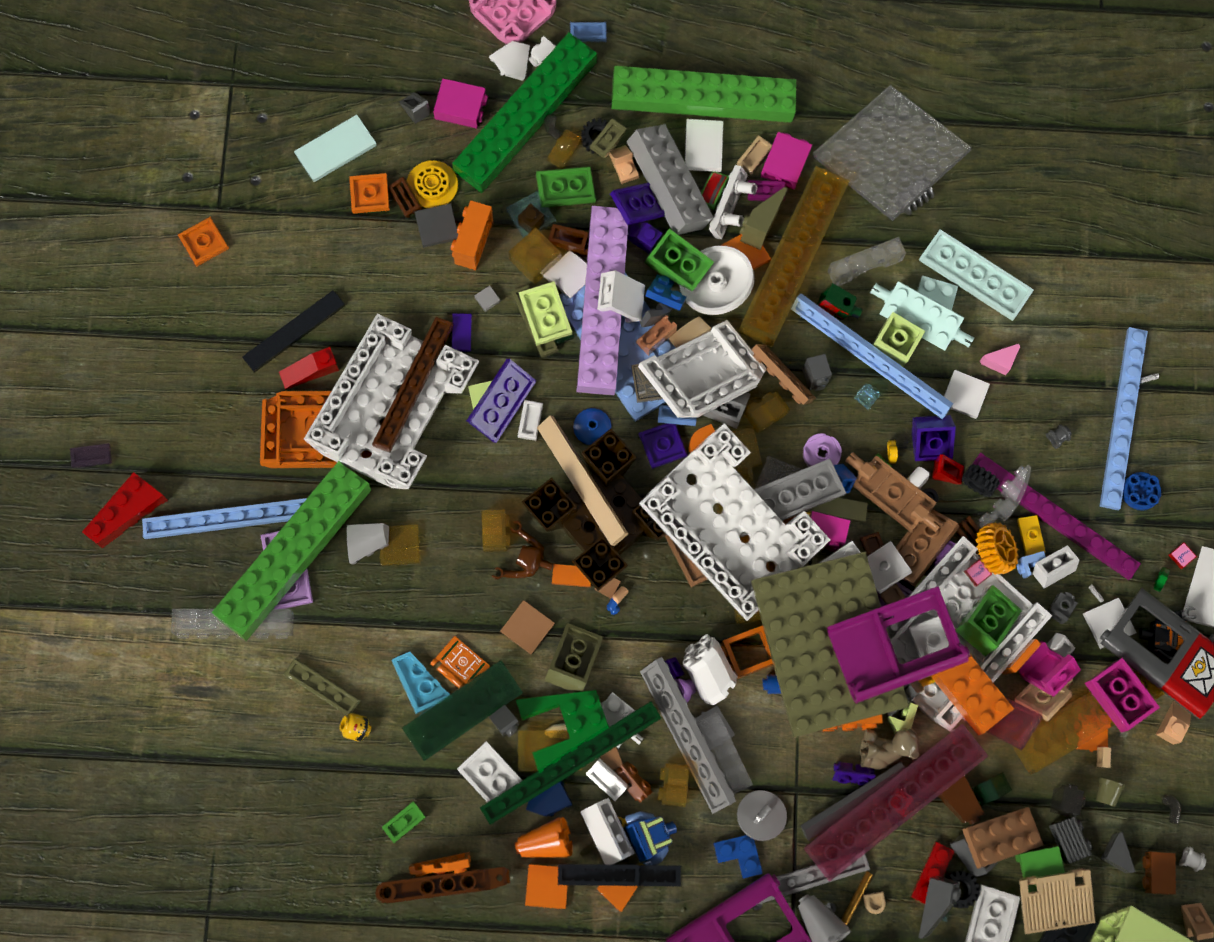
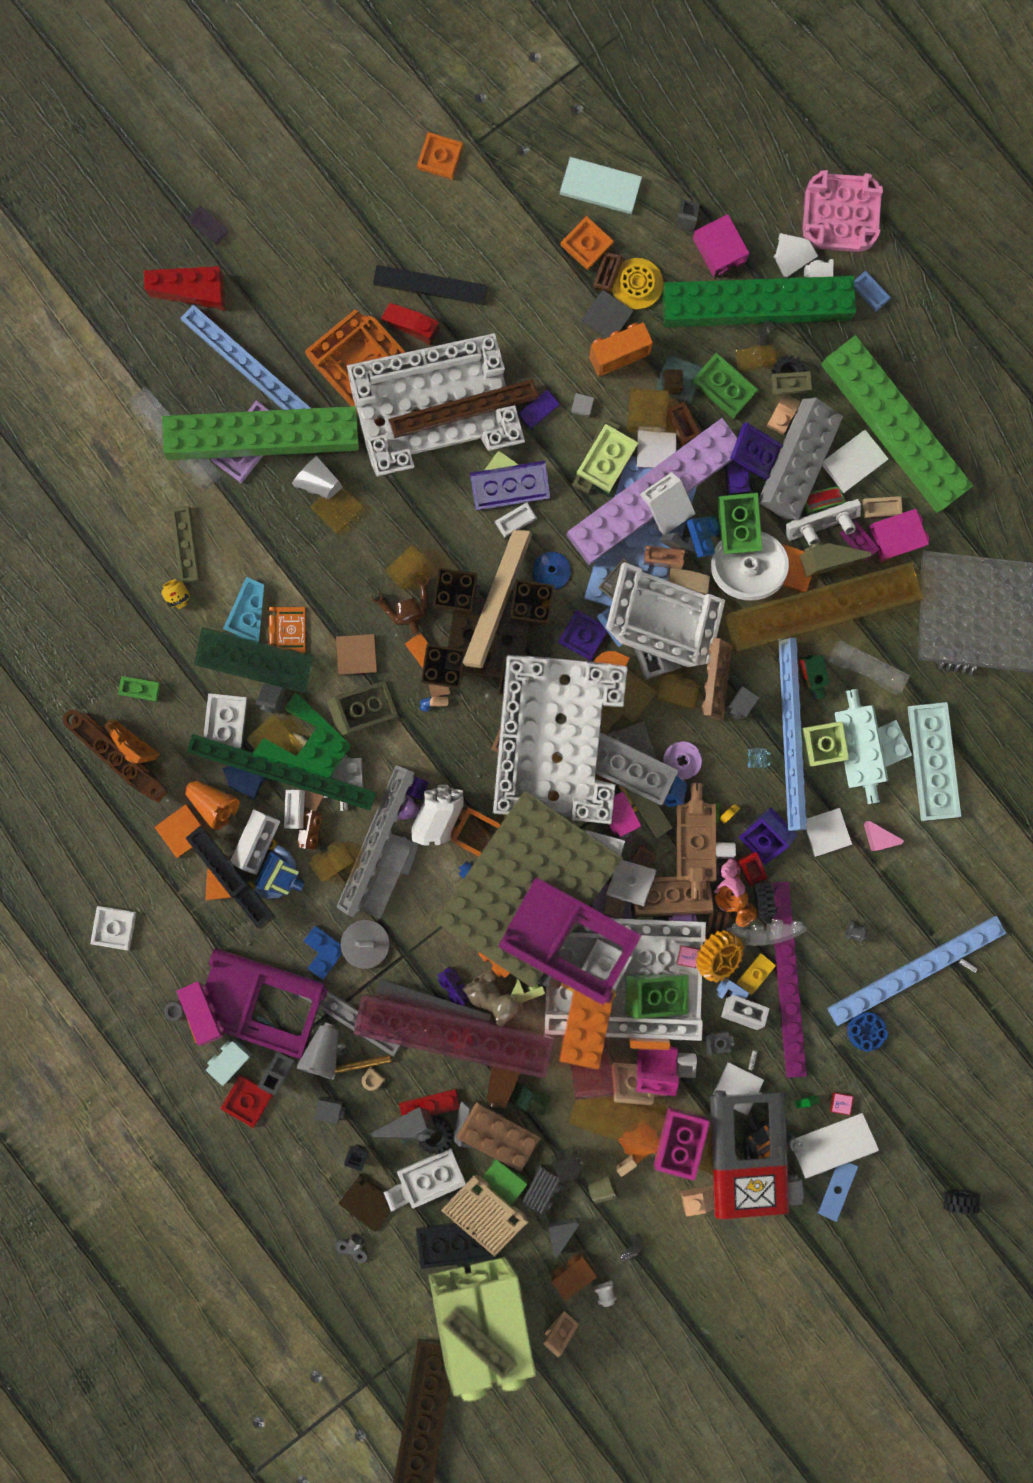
camera: 55 degrees right, 10 degrees up
none -> orange hair [714,858,757,927]

